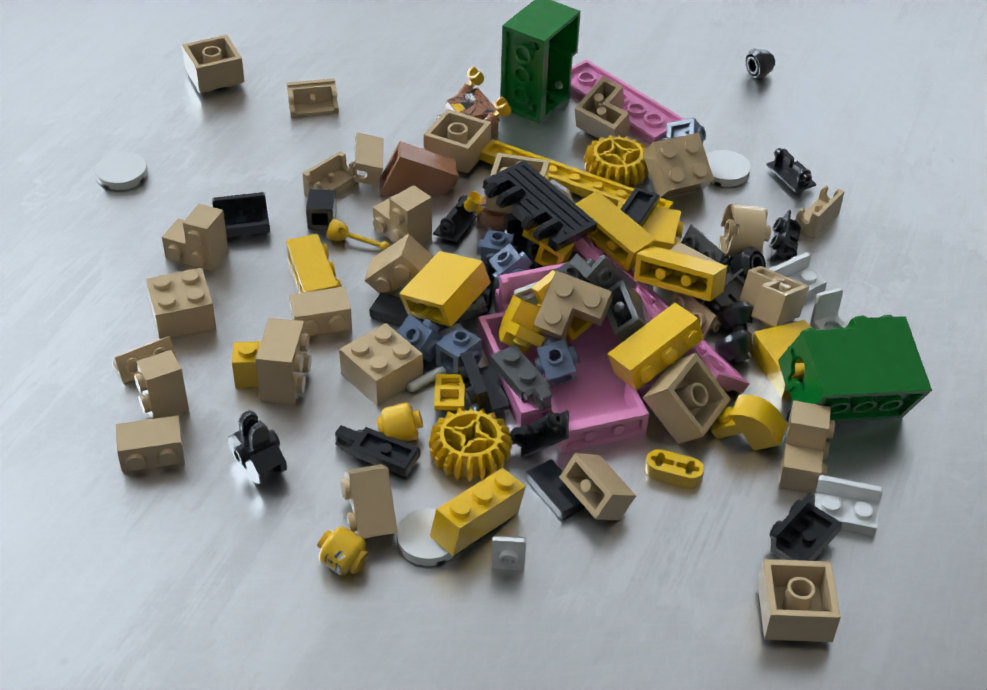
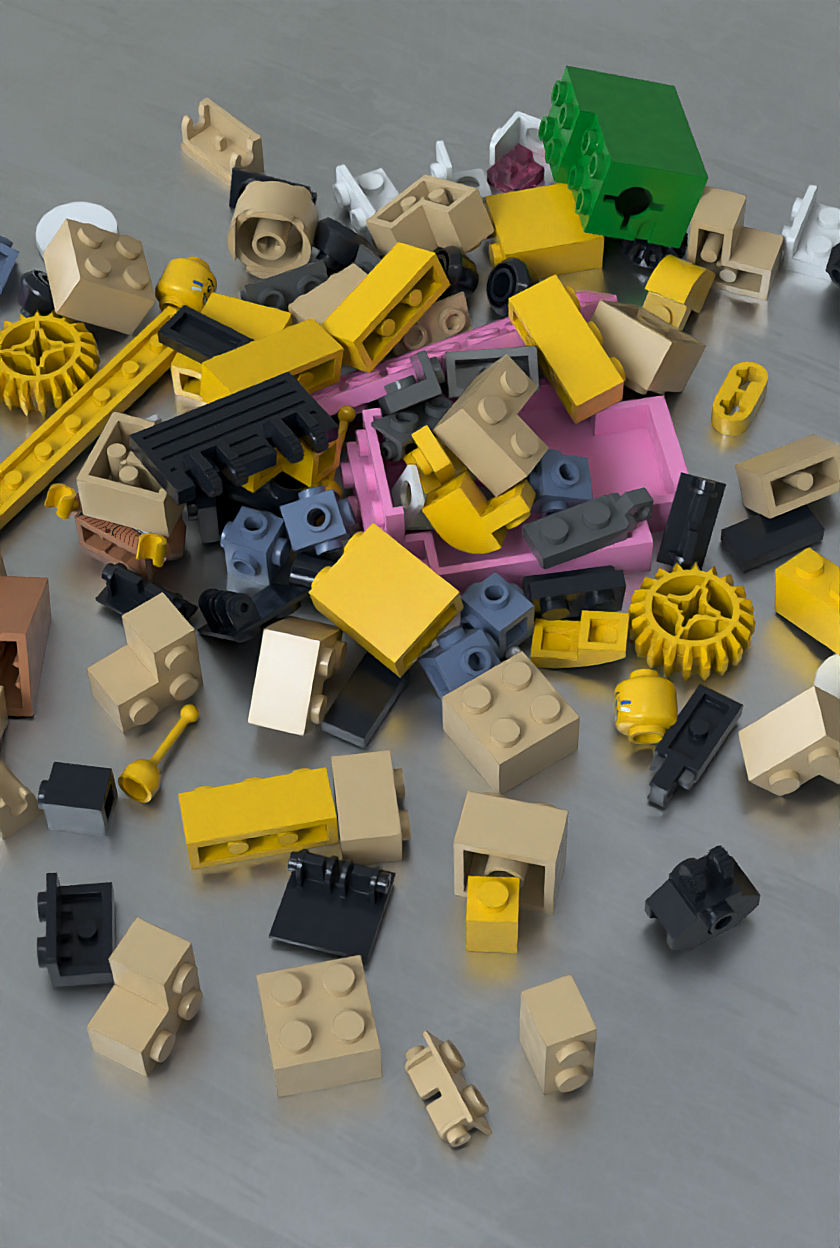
camera: 80 degrees left, 10 degrees up
tan brick [116,415,185,472] -> none
black hinge [766,148,816,193] -> none
none -> yellow head [155,256,217,312]
none -> black hinge [197,583,311,643]
none -> black hinge [269,848,396,962]

